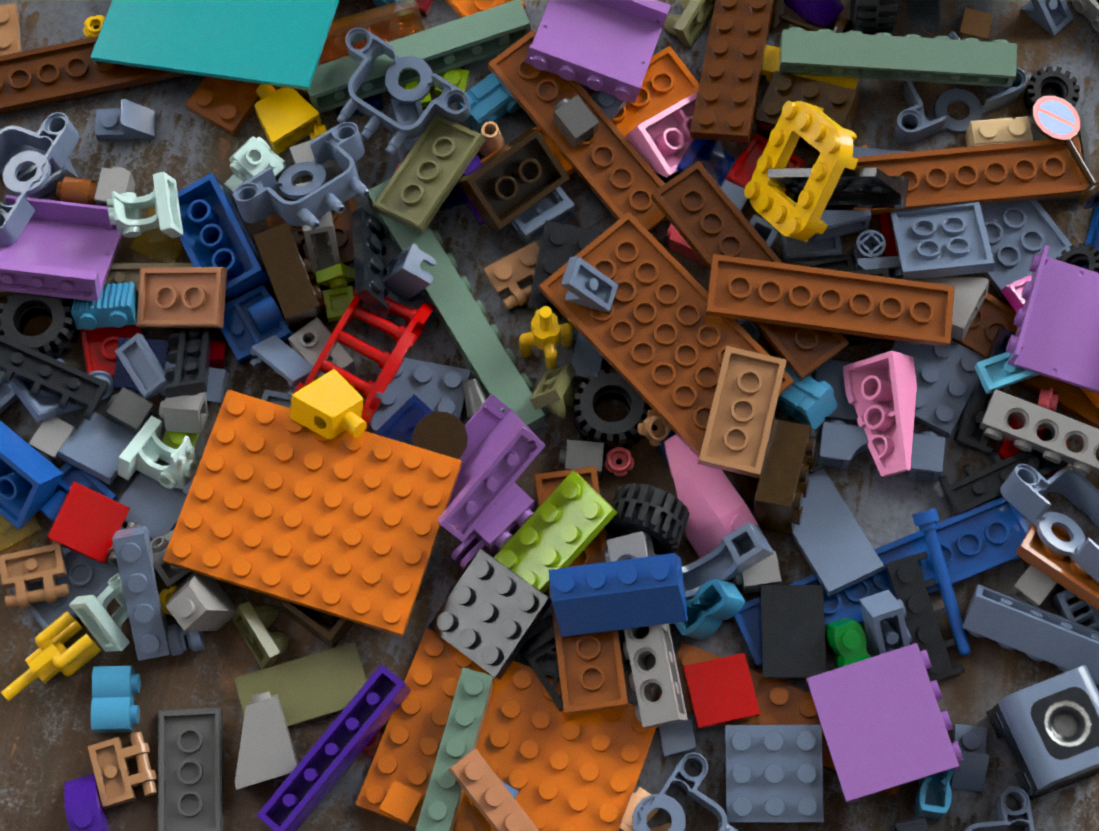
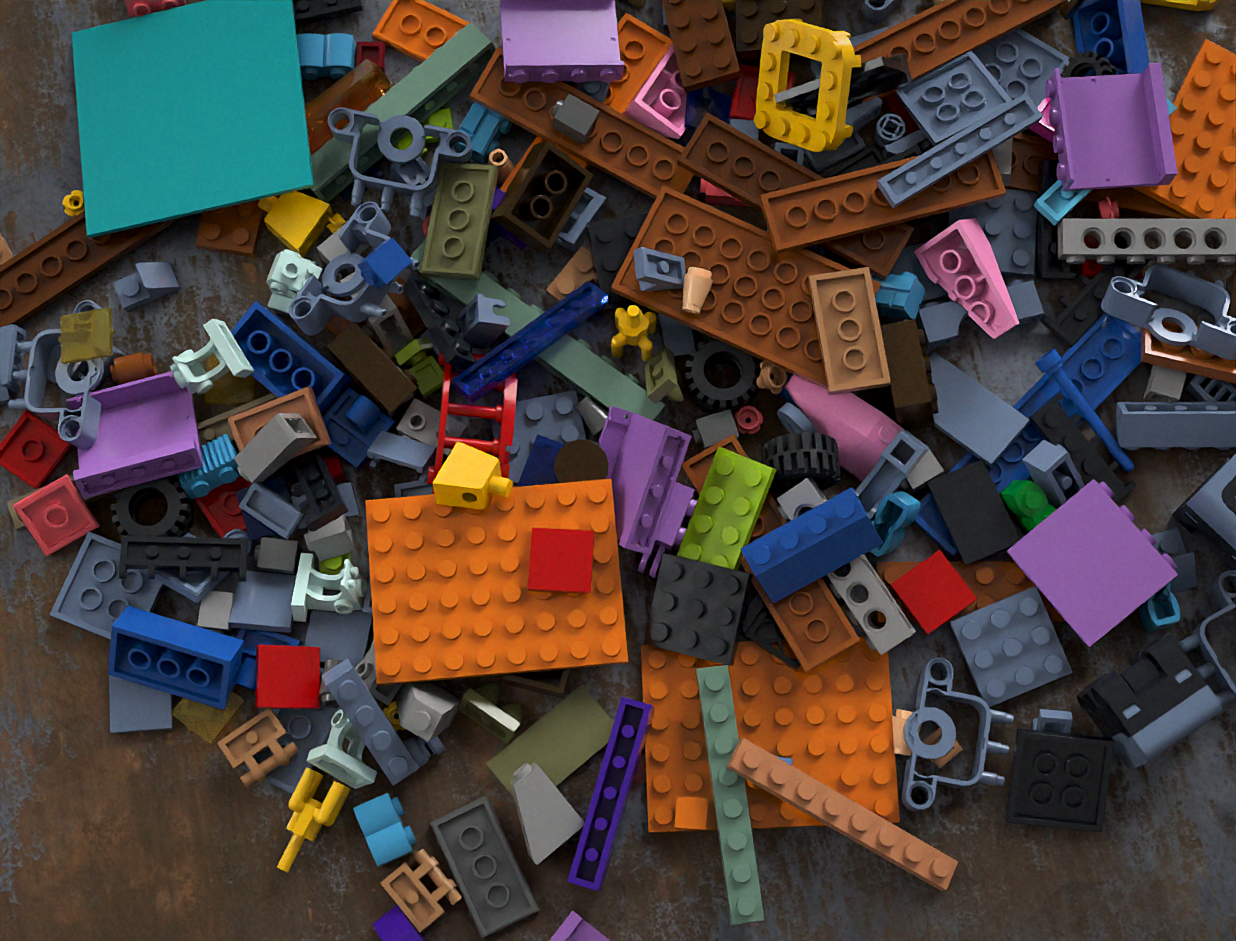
camera: 20 degrees left, 5 degrees up
light grey brick [94,167,136,207] -> none
sand blue slope [659,717,696,757] -> none
none -> clear yellow piece [58,307,115,364]
none -> light grey slope [234,413,317,483]
none -> blue brick [357,237,412,289]
none -> clear blue plate [452,281,609,403]
none -> red tile [528,528,594,594]
none -> light nougat cone [682,267,713,314]
none -> sand blue piece [777,403,818,433]
none -> sand blue plate [876,93,1043,209]

